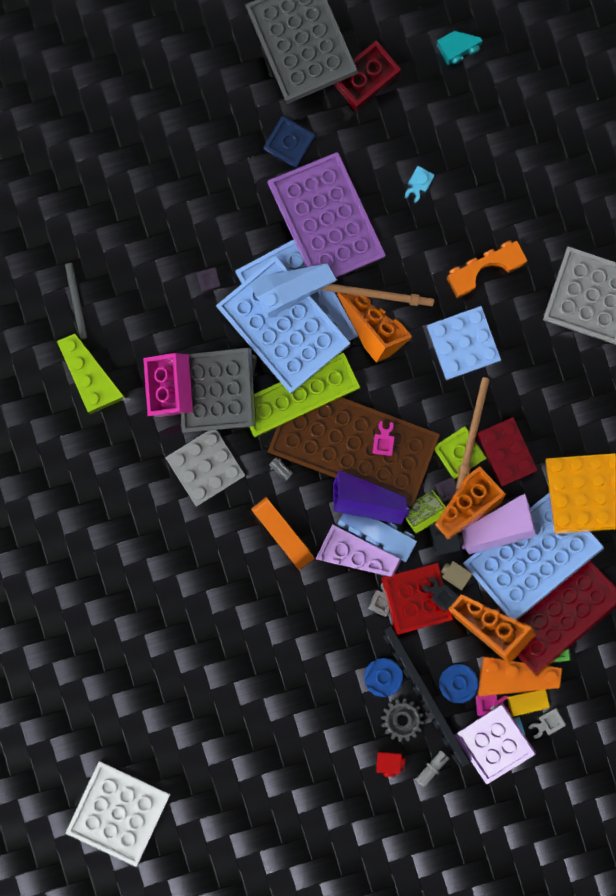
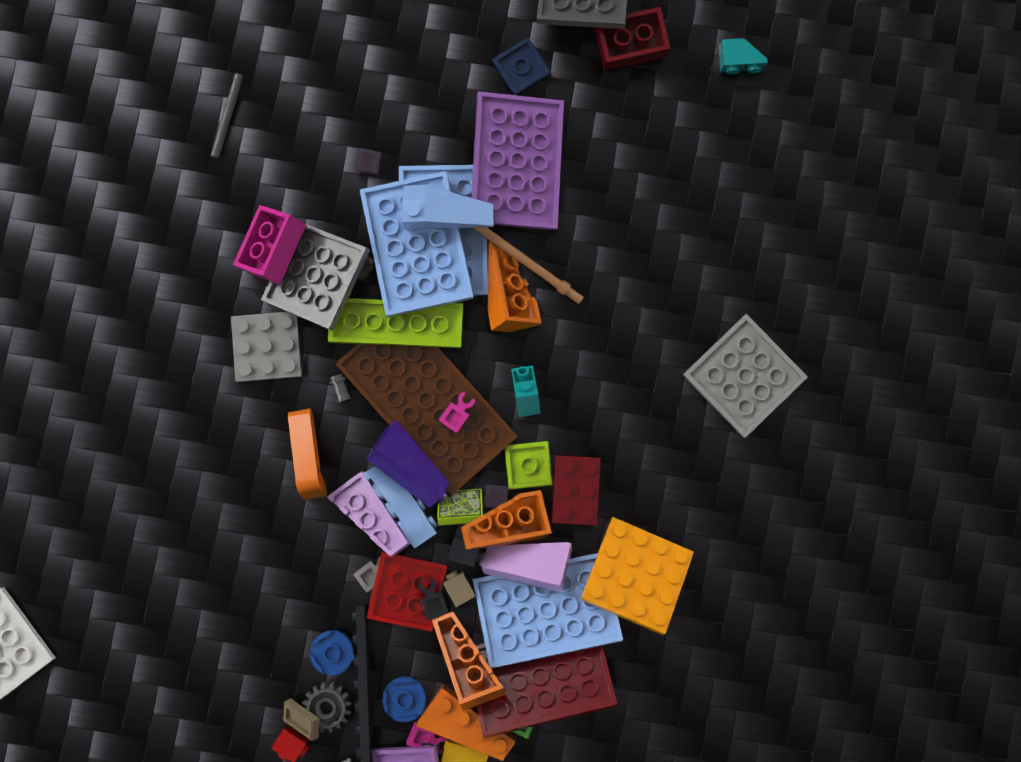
camera: 25 degrees right, 0 degrees up
lime wedge [57,334,126,414] -> none
medium azure plate [405,166,434,203] -> none
light blue plate [427,306,501,380] -> none
orange arch [447,240,527,298] -> none
medium nougat bar [456,377,490,489] -> none
none -> dark tan tile [283,699,319,741]
none -> teal slope [511,366,541,417]

